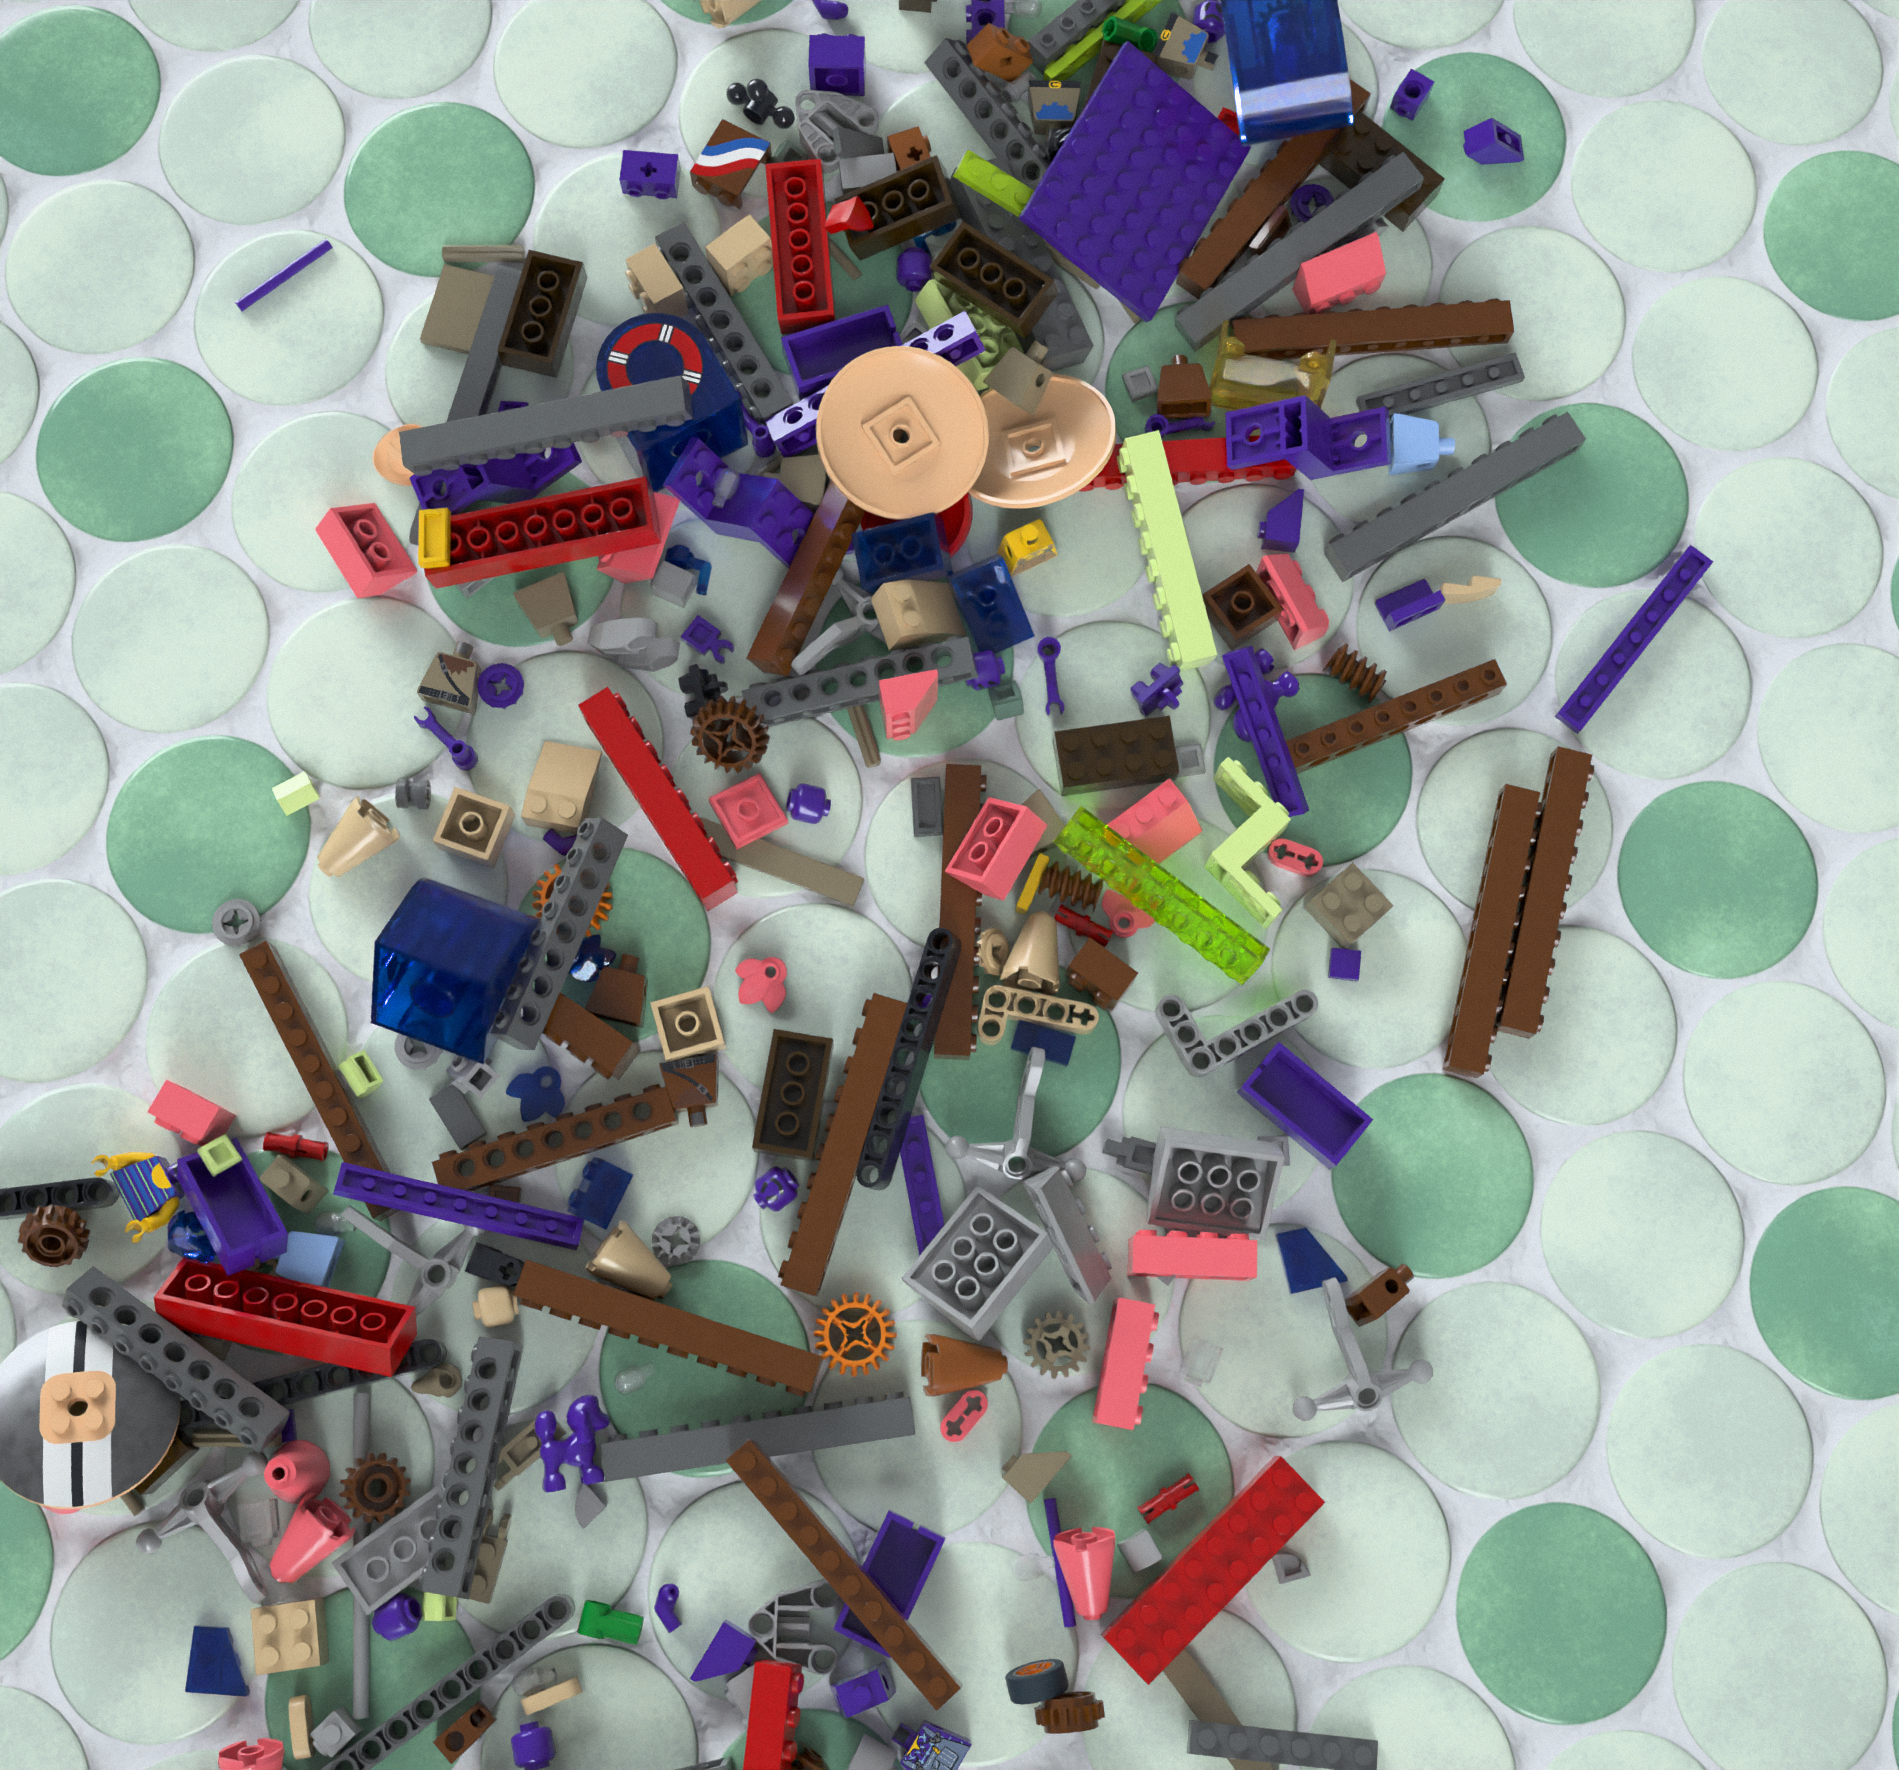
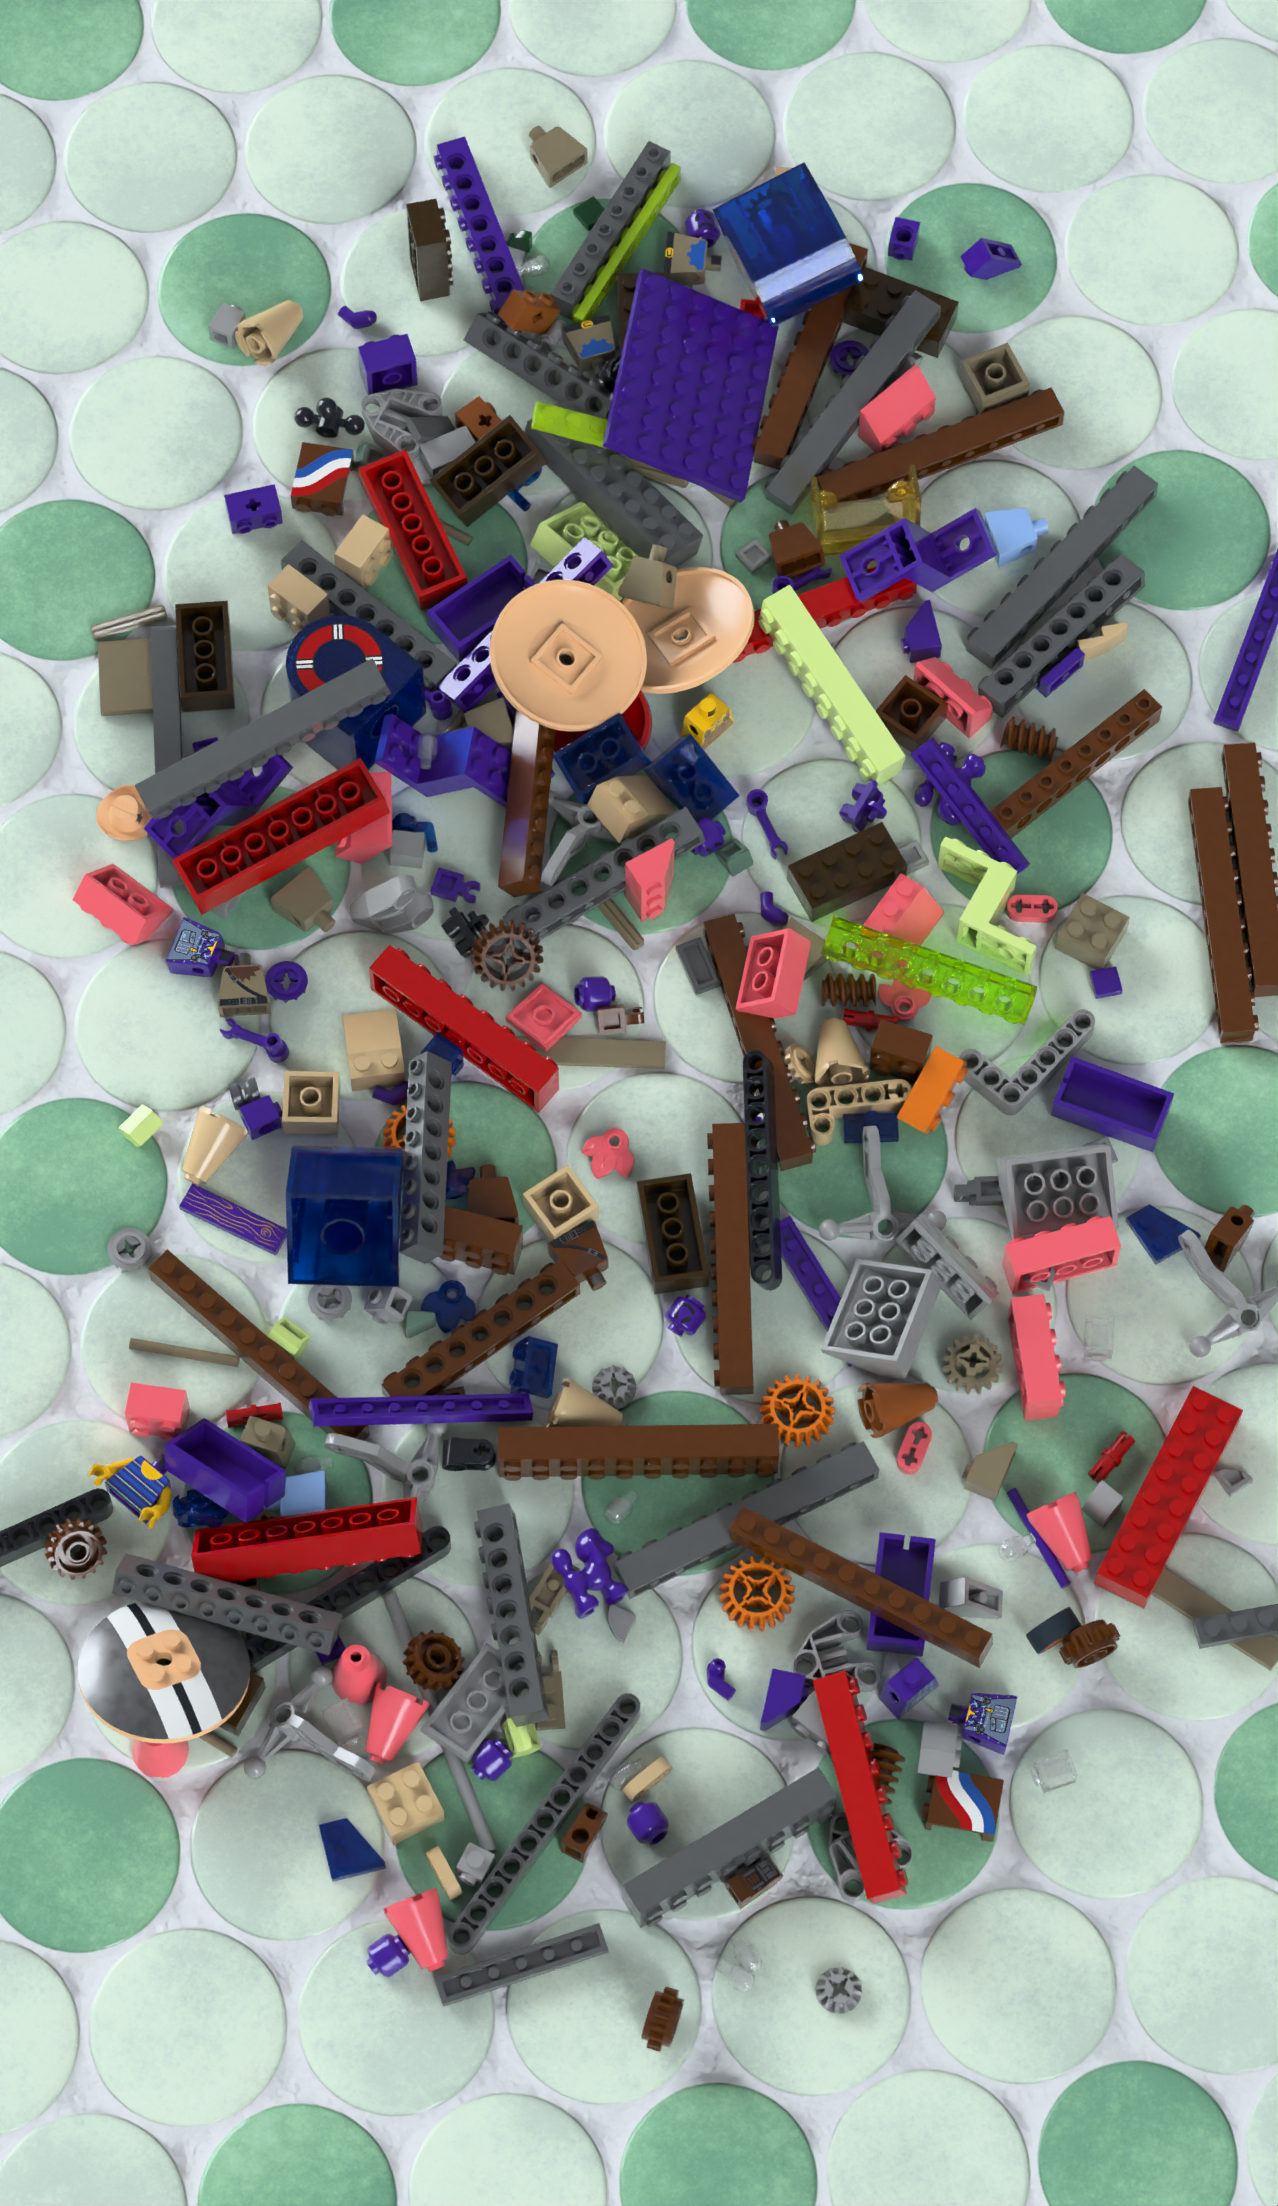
camera: 15 degrees left, 10 degrees down
dark tan axle [191,1430,282,1447] -> none
yellowish green tile [197,1133,242,1177] -> none
dark tan animal [411,1363,462,1398] -> none
yellow tile [418,508,451,568] -> none
dark grey tile [429,1084,487,1150] -> none
tan head [472,1284,519,1328] -> none
green piece [577,1600,644,1645] -> none
red tile [824,196,873,235] -> none
dark purple head [896,247,932,292] -> none
dark brown brick [929,221,1058,338] -> none
yellow tile [1015,853,1050,915] -> none
green piece [1102,16,1159,53] -> none
reddish brown tile [1249,205,1292,256] -> none
dark grey plate [1356,352,1525,419] -> none
none -> dark tan bar [129,1338,240,1367]
none -> torso [166,917,235,977]
none -> dark purple tile [179,1183,289,1256]
none -> dark purple brick [239,1095,283,1140]
none -> sand green slope [406,1310,436,1338]
none -> clear blue brick [421,1033,464,1076]
none -> plate [597,1004,645,1035]
none -> orange gear [719,1556,795,1632]
none -> dark purple arm [760,891,789,926]
none -> orange brick [896,1046,968,1134]
none -> light grey slope [939,1577,1003,1619]
none -> dark tan brick [960,343,1030,414]
none -> dark grey brick [978,554,1145,718]

